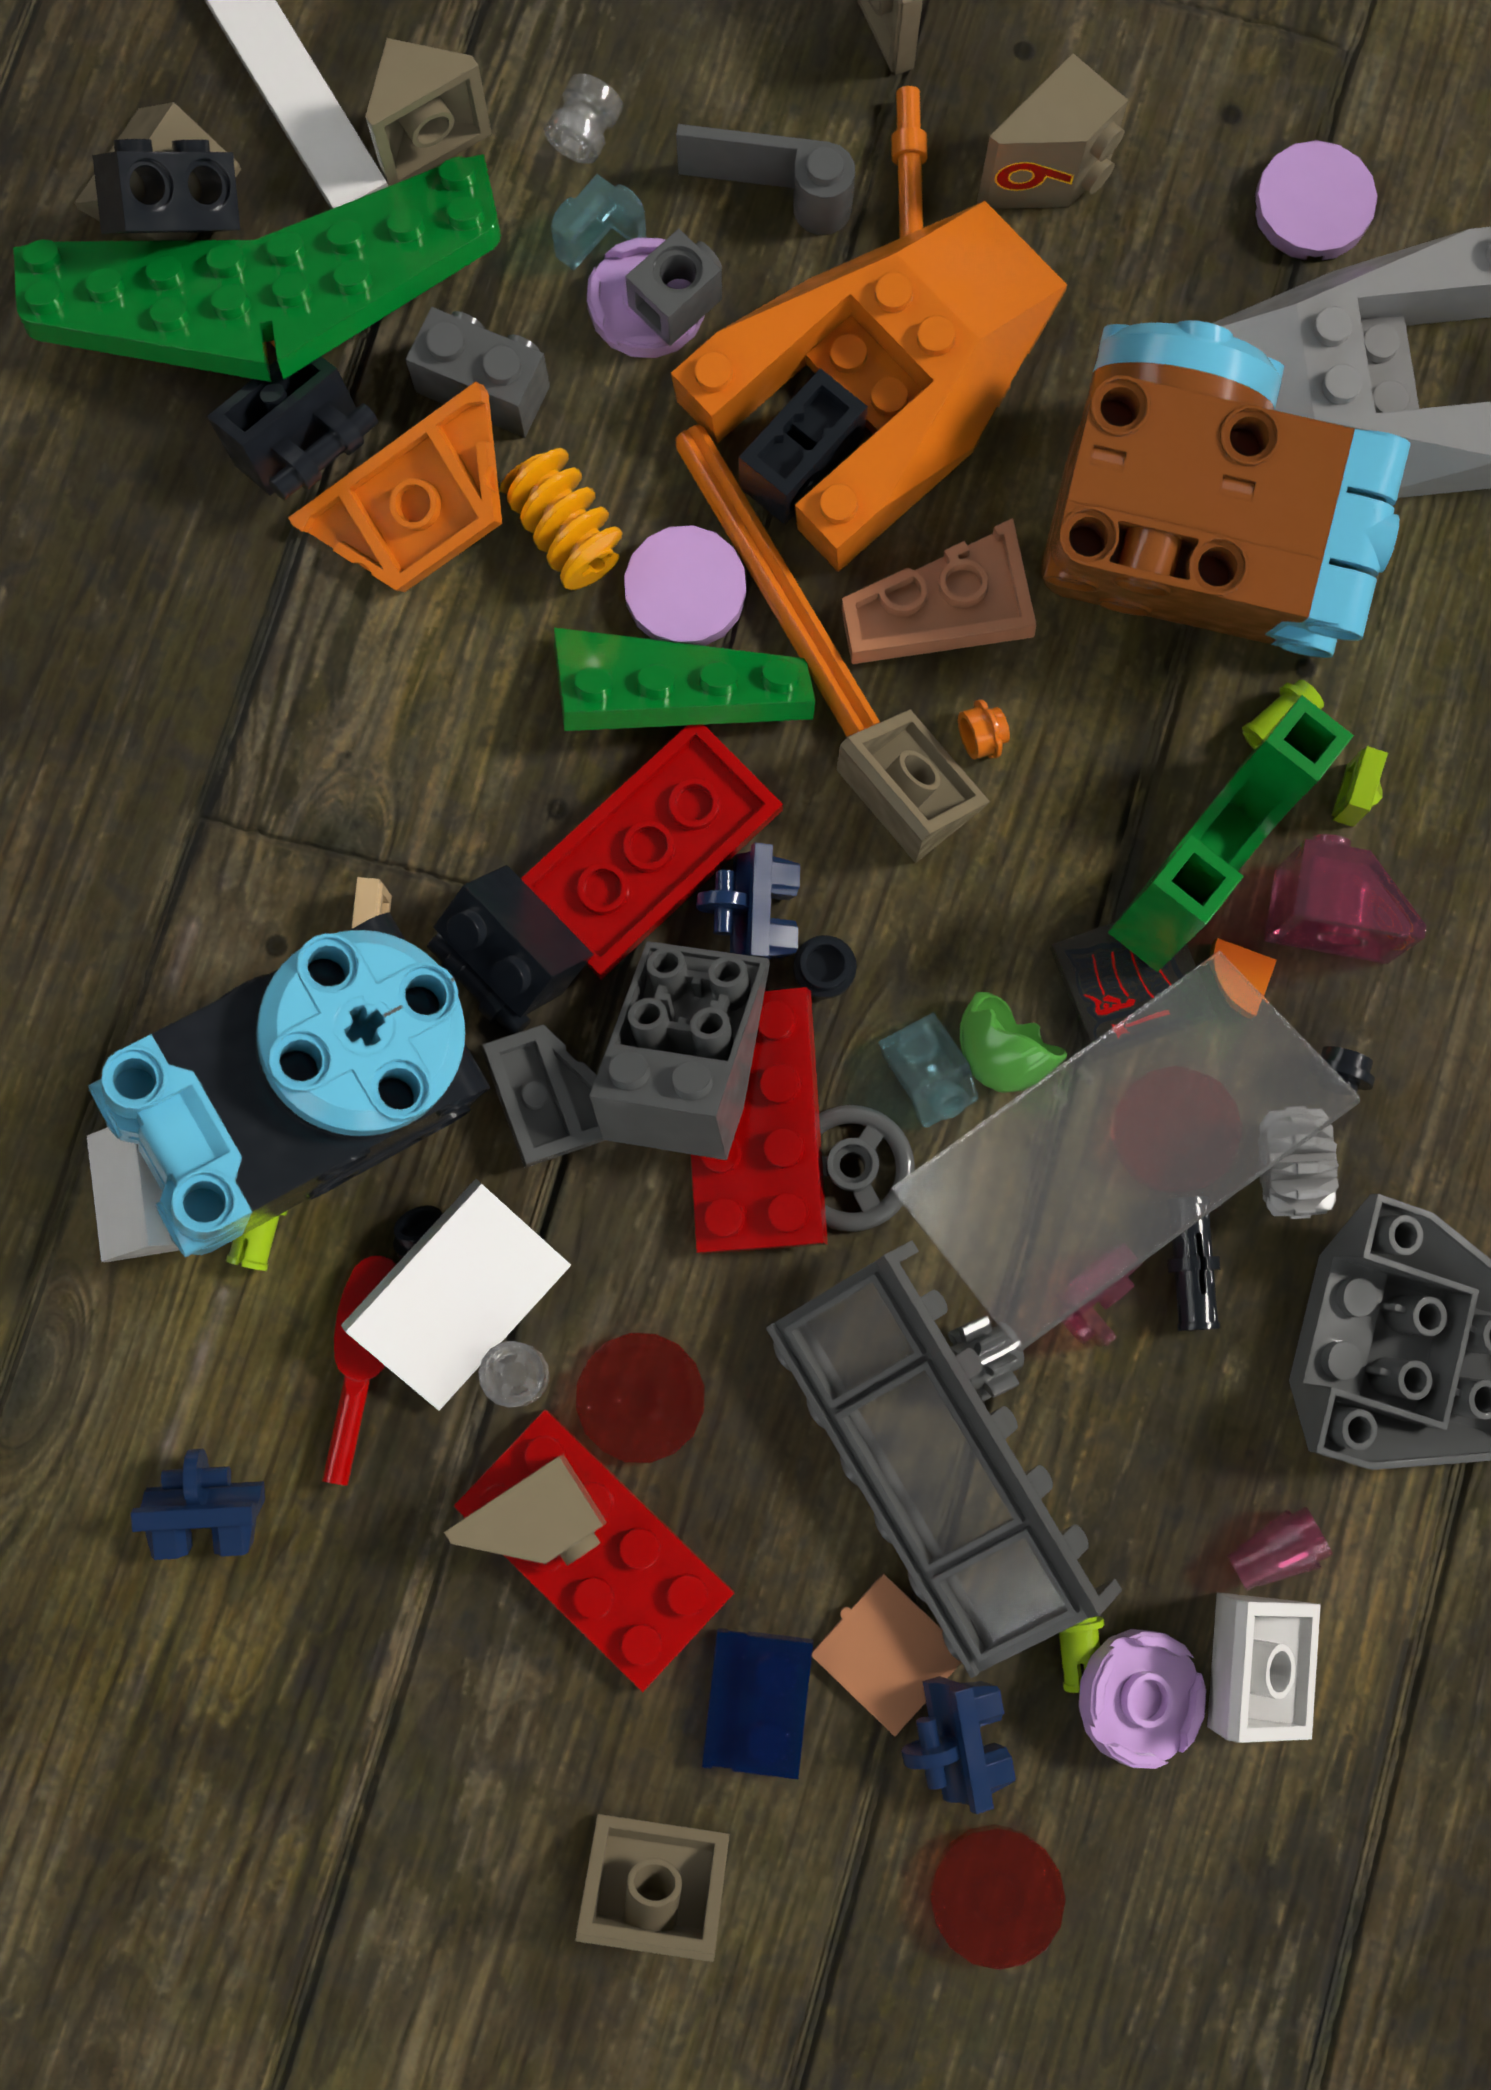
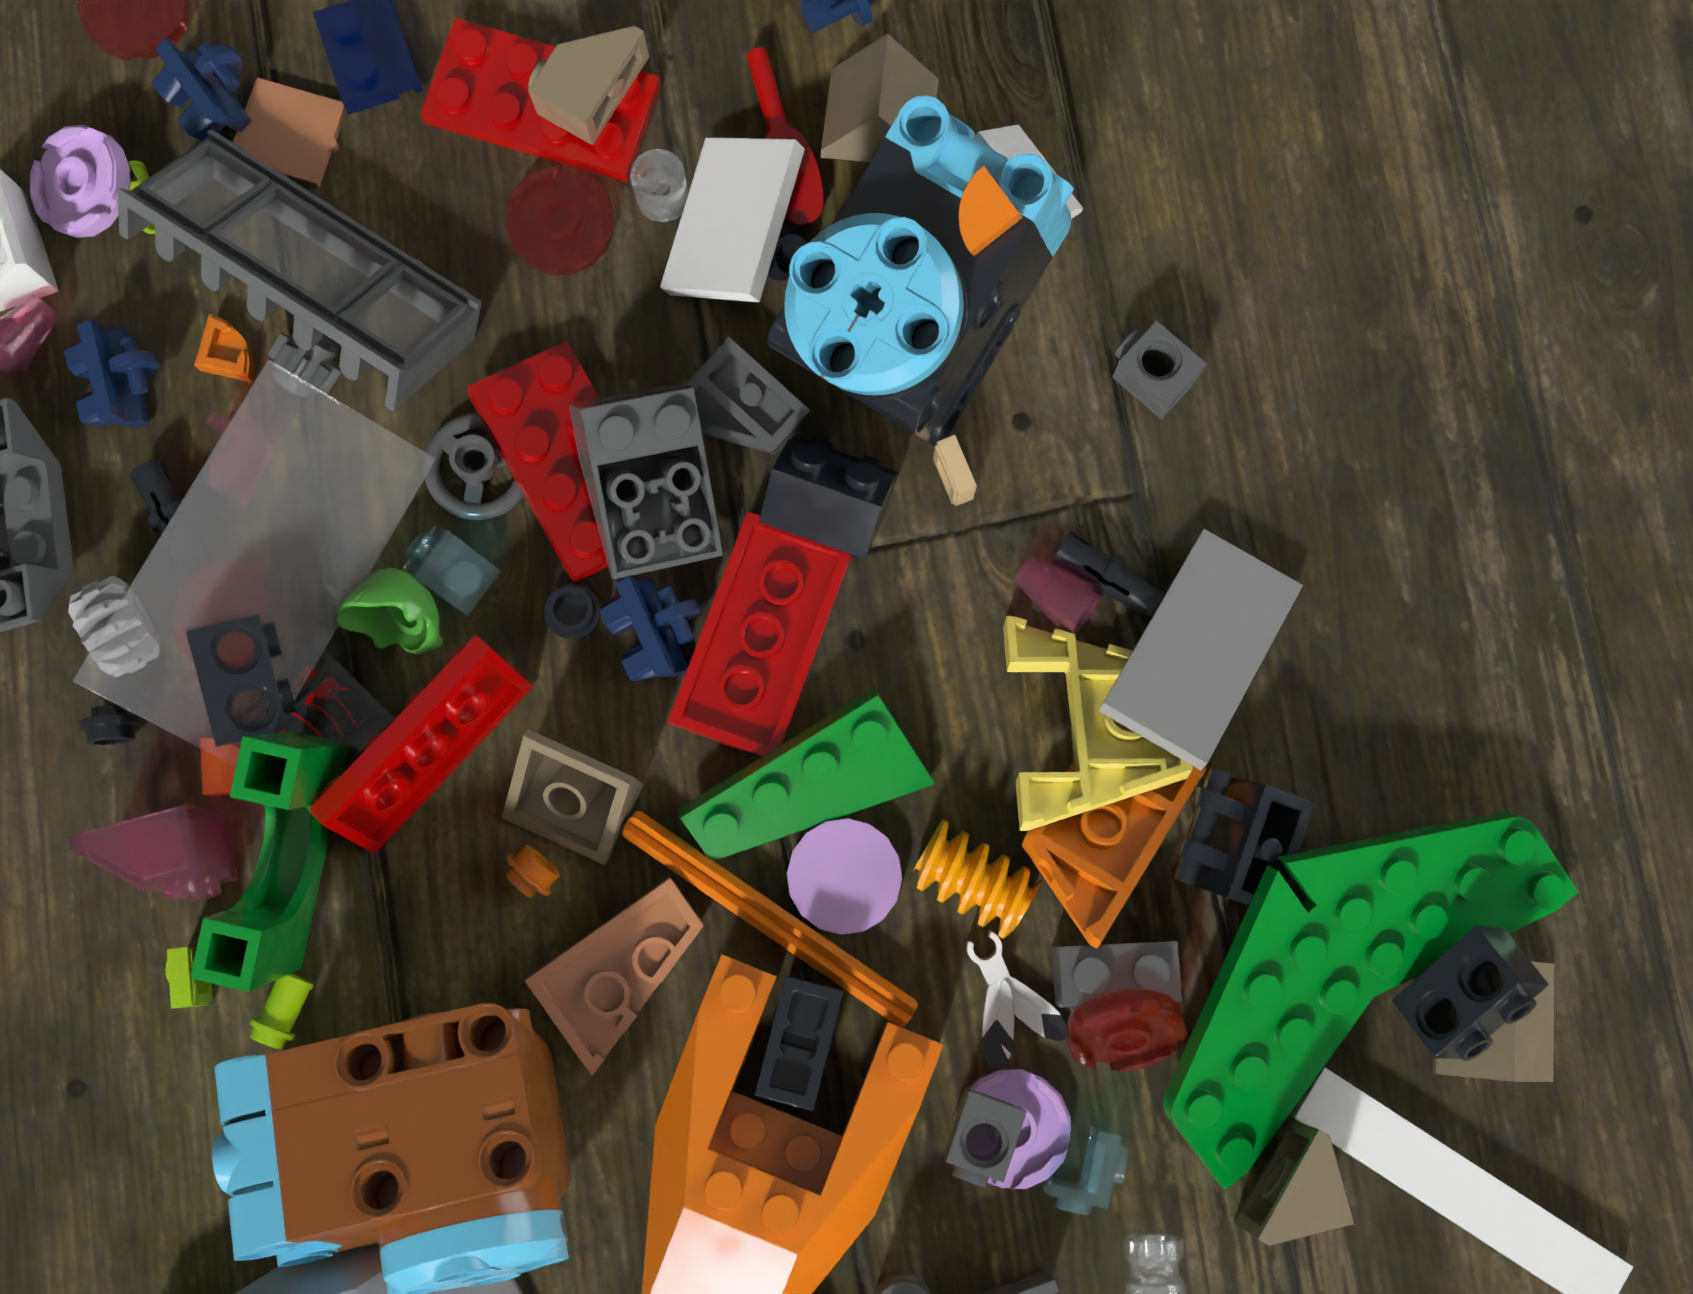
camera: 155 degrees right, 0 degrees up
none -> dark blue hips [64,319,160,428]
none -> black brick [186,611,297,747]
none -> orange tile [194,314,255,382]
none -> red plate [309,635,534,854]
none -> dark tan slope [821,34,938,162]
none -> orange tile [959,165,1023,256]
none -> white piece [966,930,1069,1071]
none -> light yellow wing [1003,616,1193,831]
none -> clear pink cone [1014,555,1101,633]
none -> black pin [1051,531,1167,621]
none -> clear red tile [1065,989,1187,1072]
none -> light grey tile [1098,529,1303,770]
none -> dark grey brick [1112,320,1208,420]

